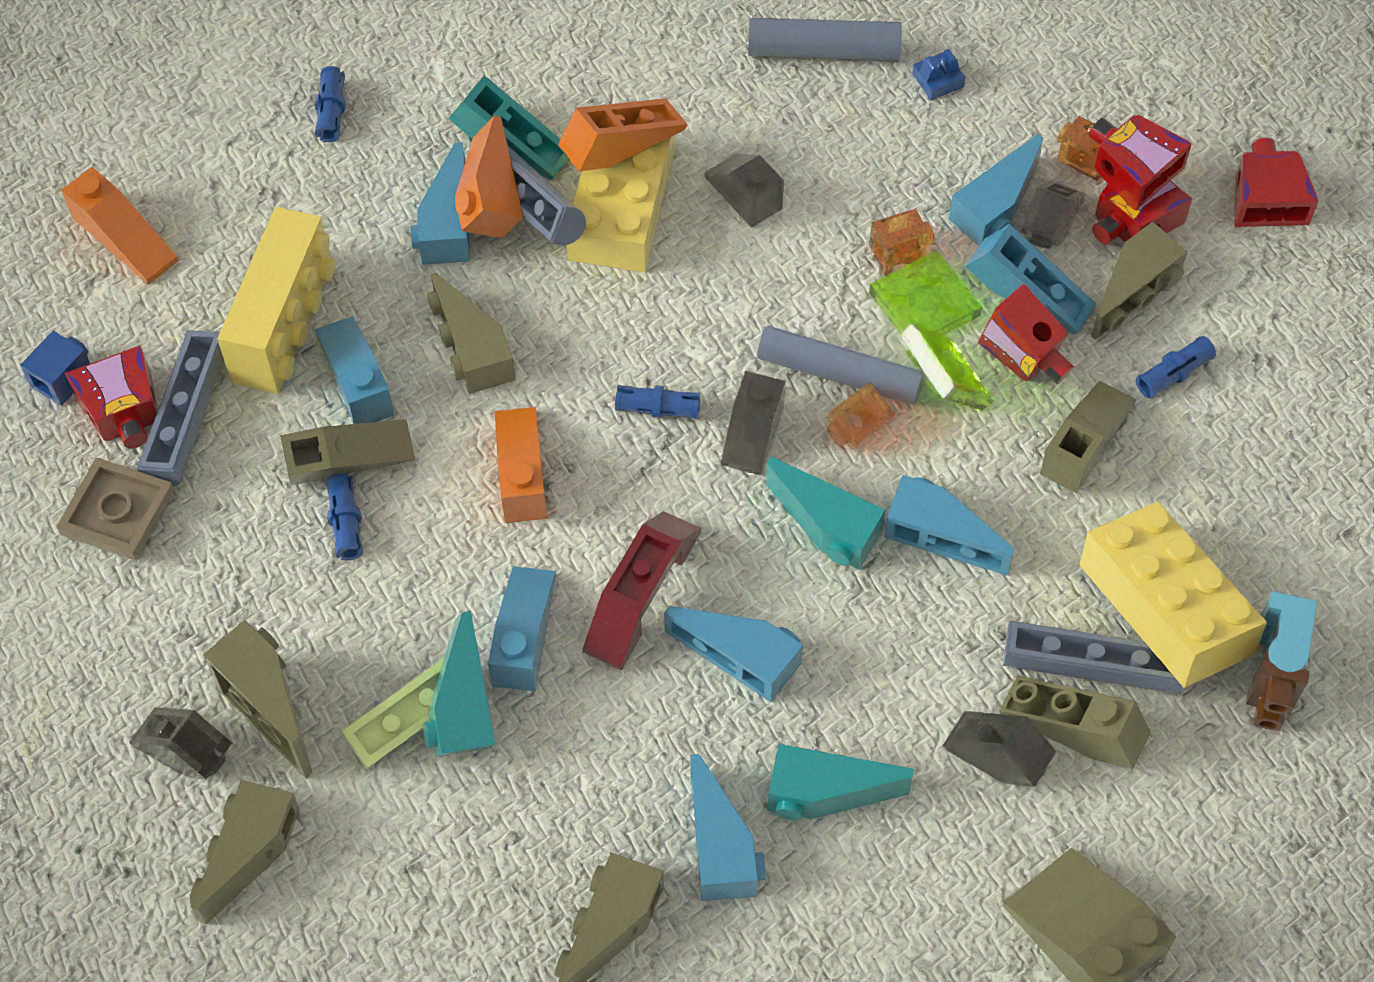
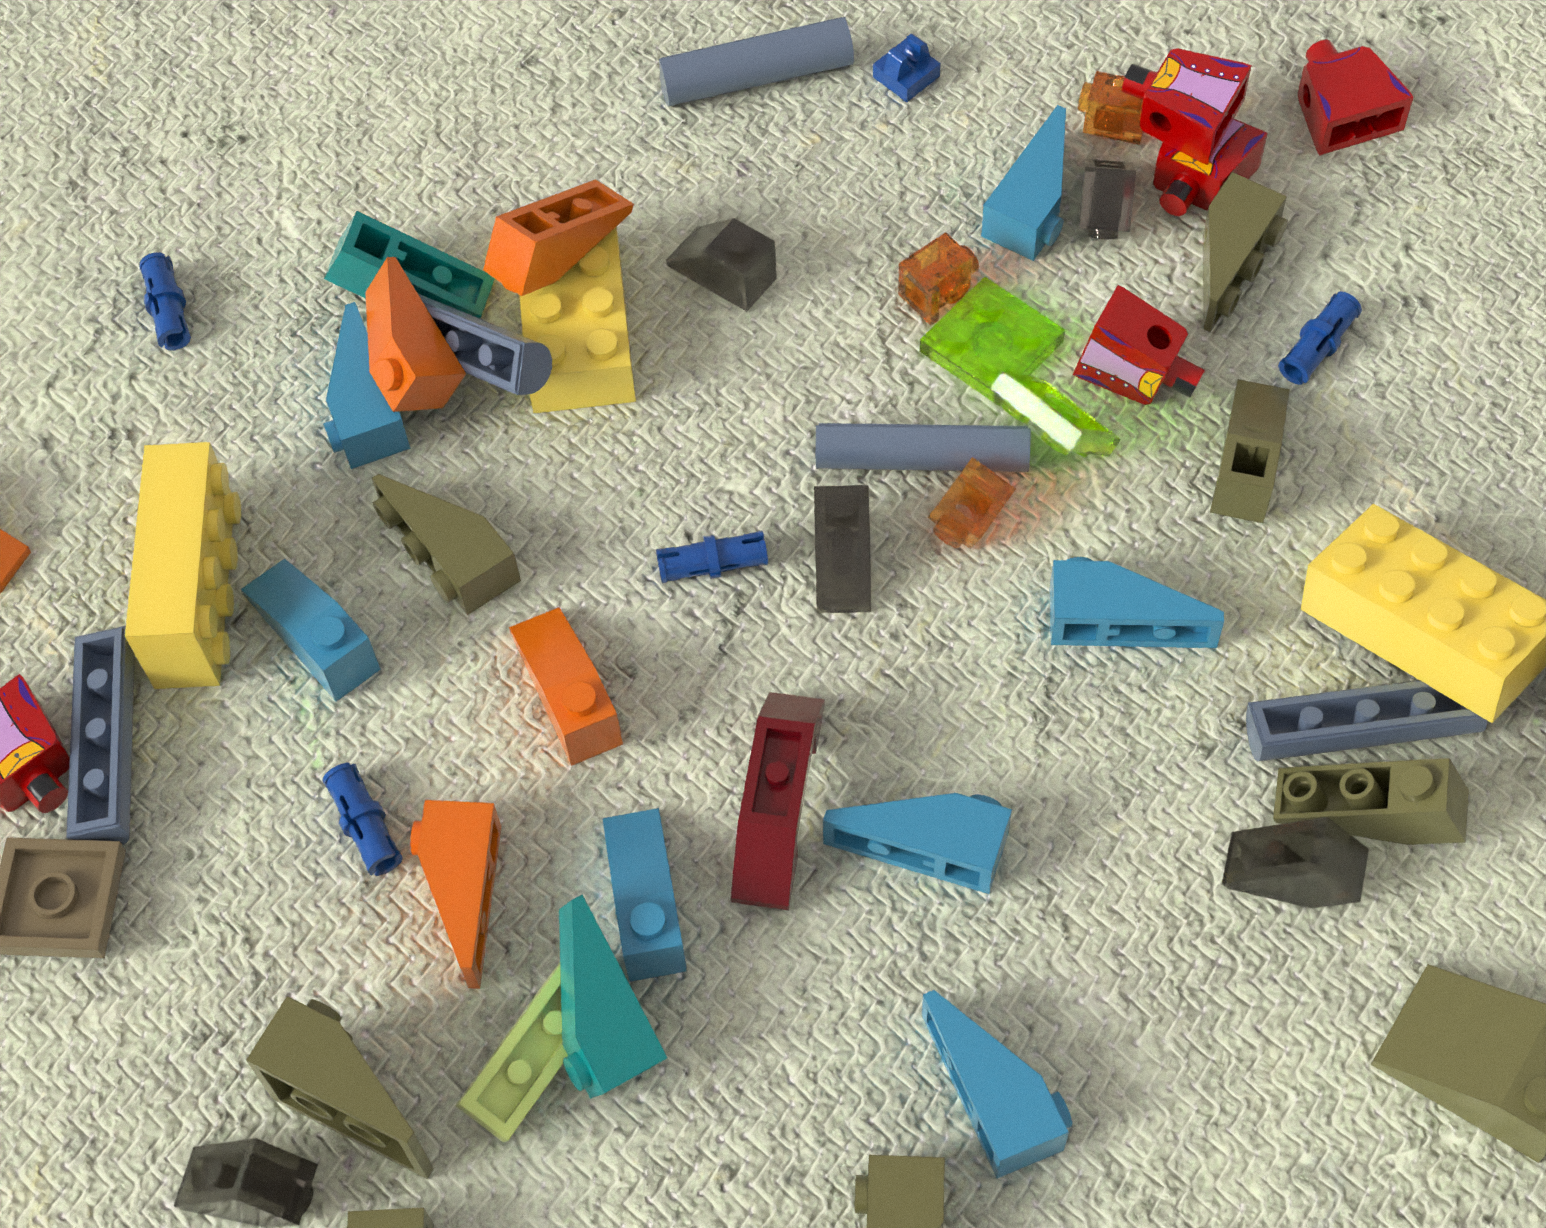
camera: 15 degrees left, 0 degrees up
olive slope [280,419,415,485] -> none
teal slope [766,456,885,570] -> none
teal slope [767,744,914,821] -> none
dark azure slope [965,224,1096,335] -> none
none -> orange slope [410,800,501,989]

